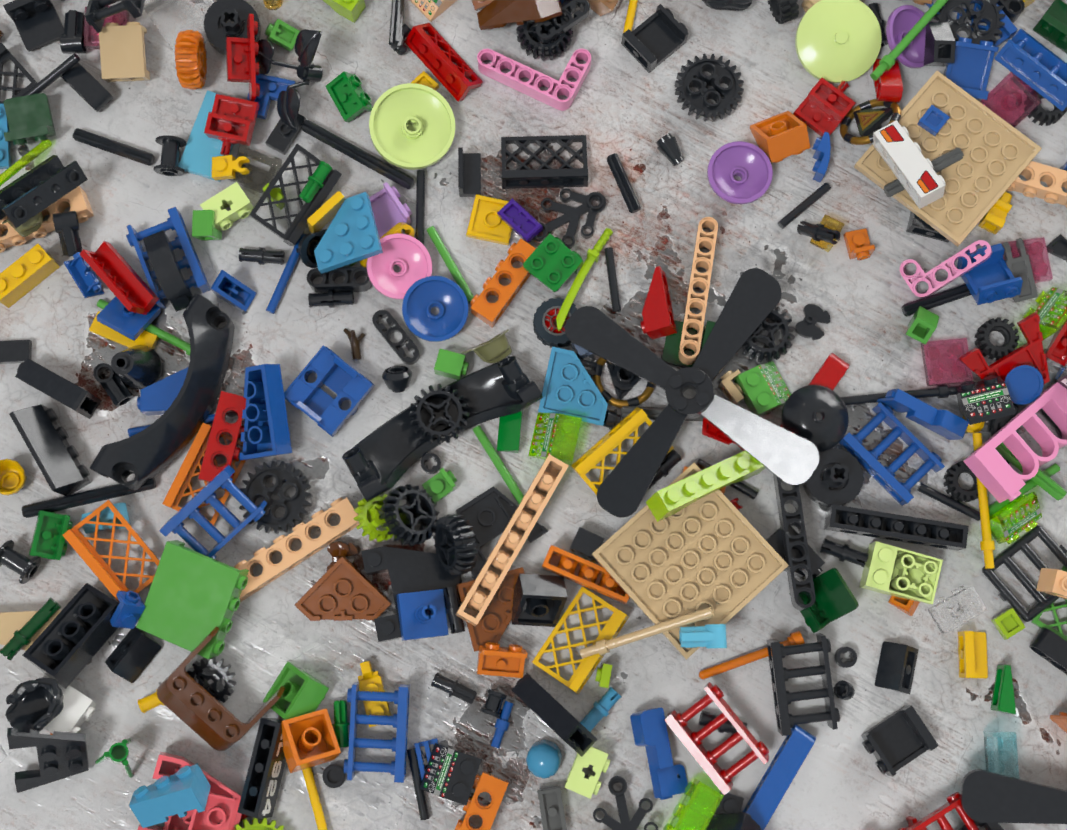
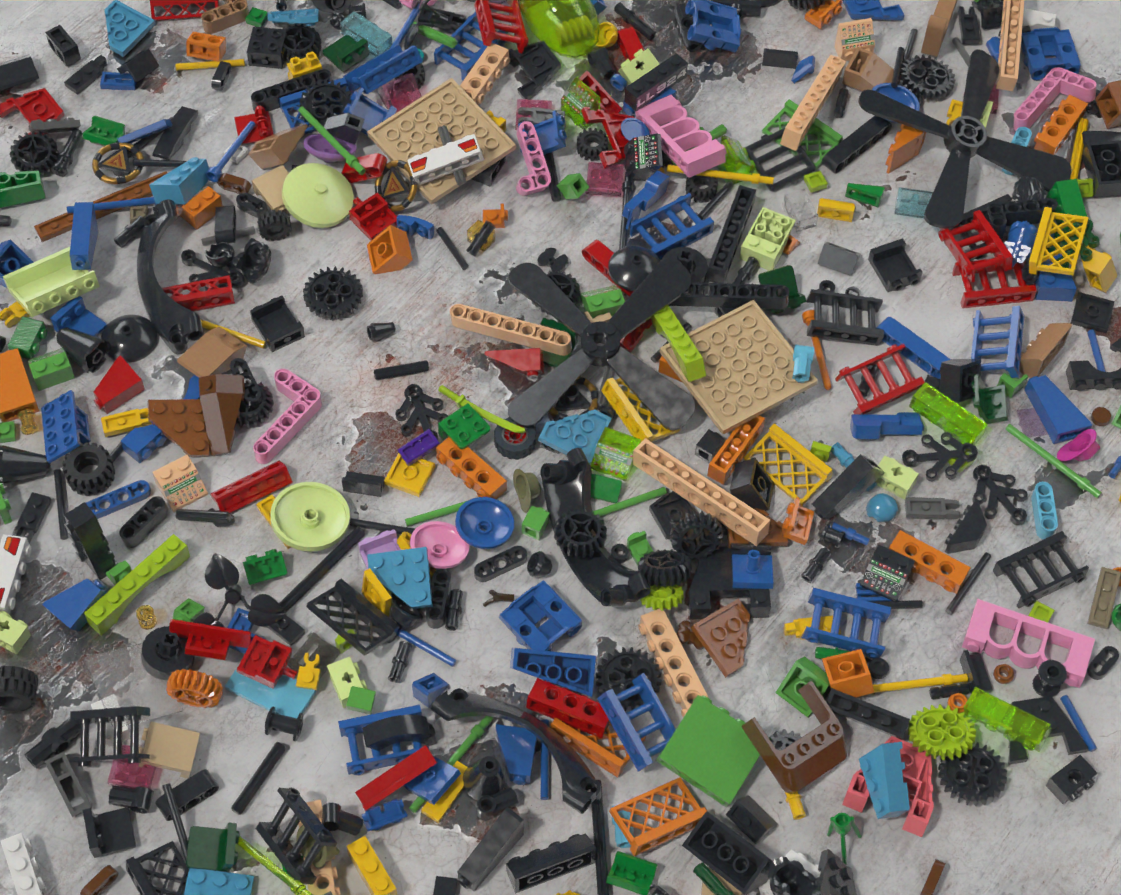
camera: 80 degrees left, 20 degrees down
blue bracket [110,591,145,629] -> none
green axle [299,161,332,203] -> none
black fence [501,135,588,189] -> none
tan bar [580,607,714,658] -> none
black bar [604,247,621,312] -> none
medium lavender dish [707,141,773,204] -> none
blue plate [918,105,950,136] -> none

